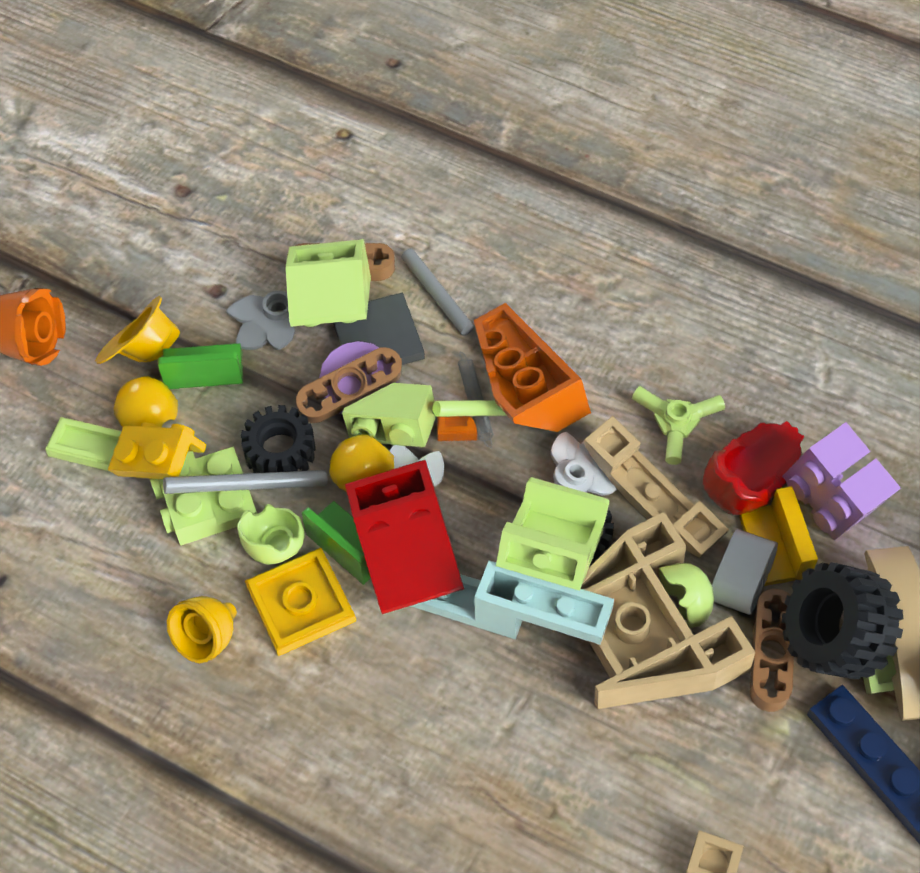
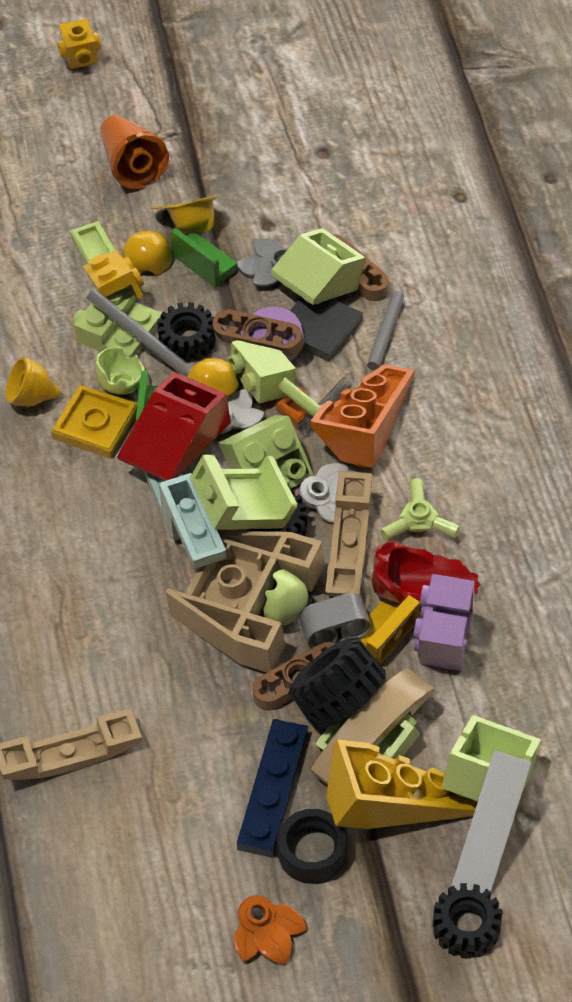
camera: 50 degrees right, 5 degrees down
none -> yellowish green slope [219,415,314,489]

